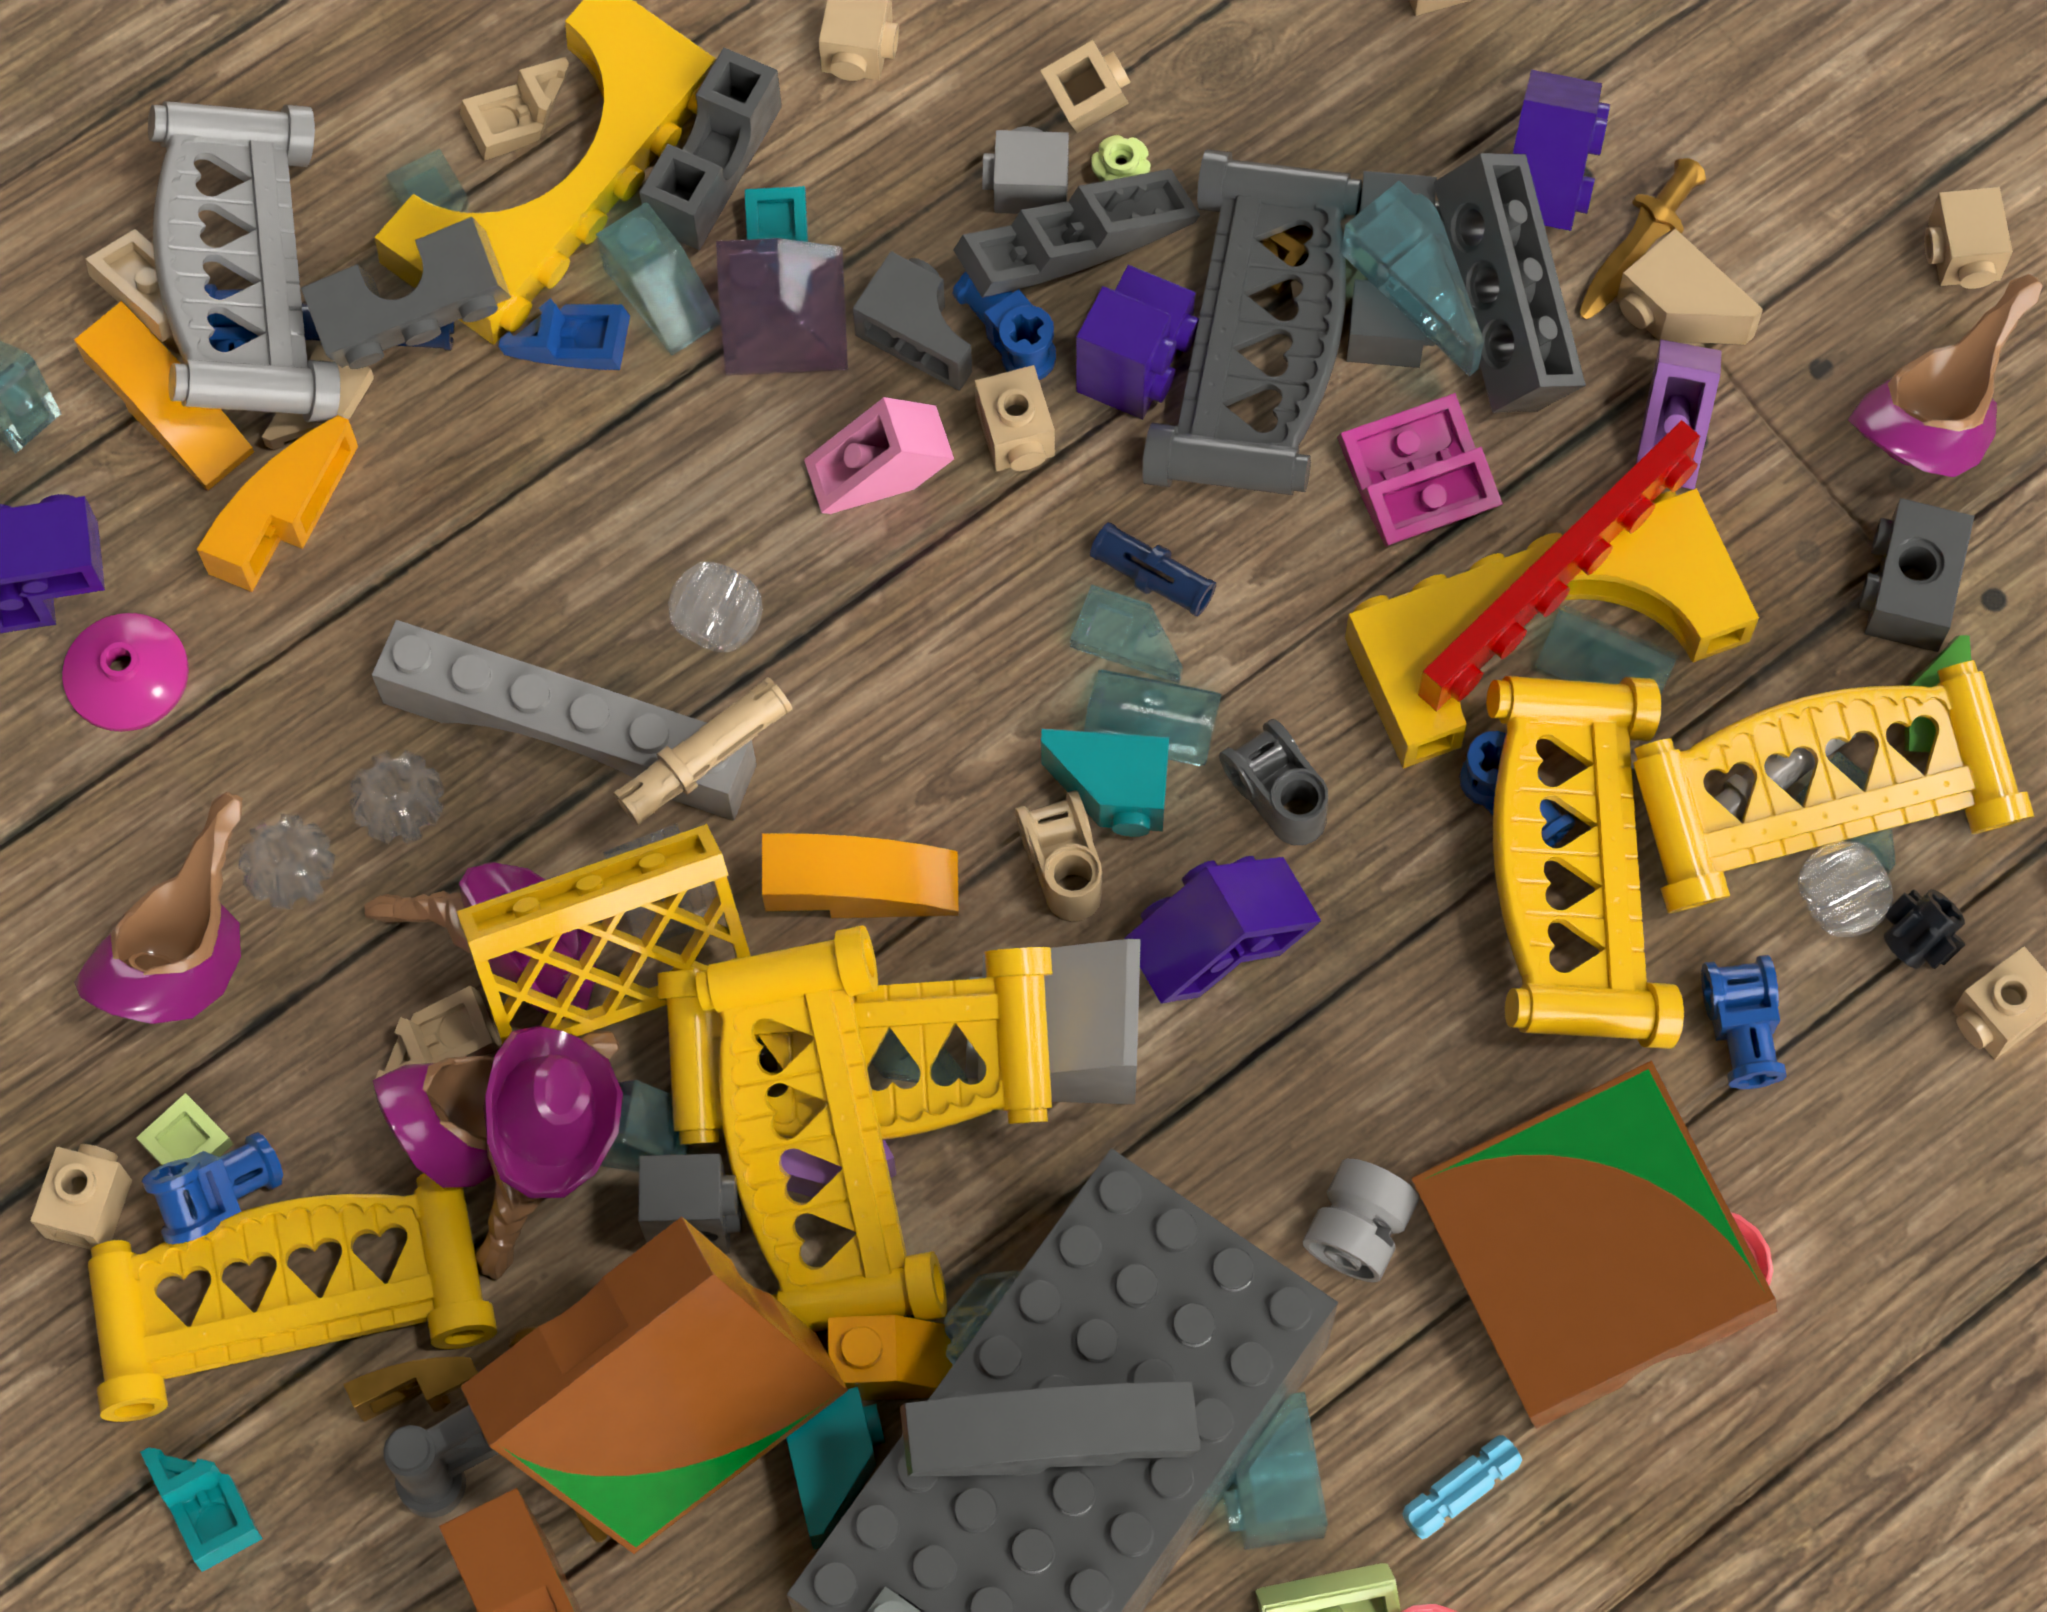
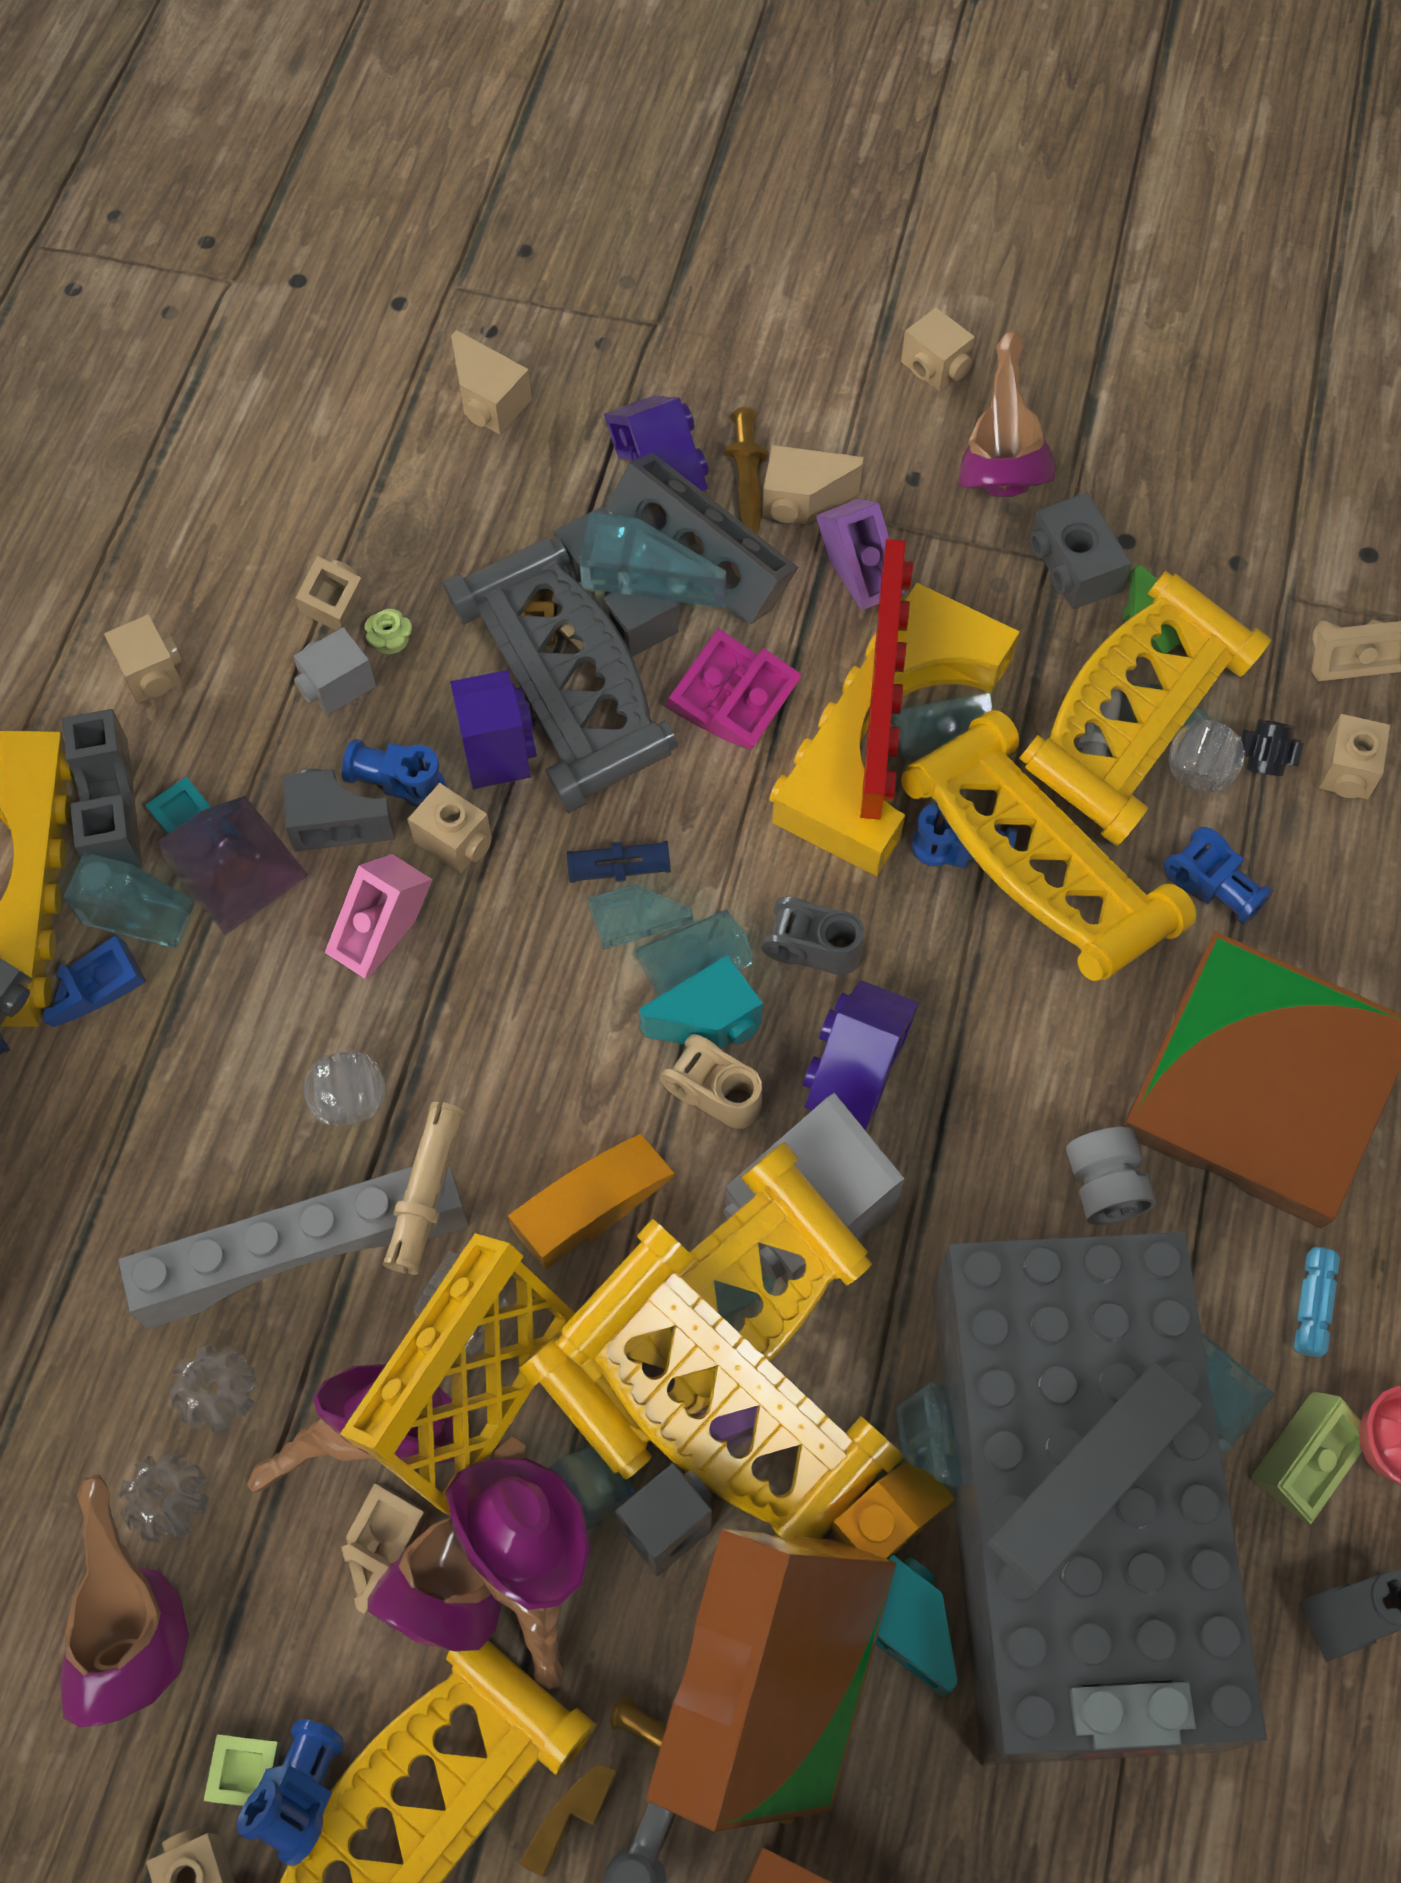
camera: 40 degrees left, 5 degrees down
dark grey slope [953,169,1200,298] -> none

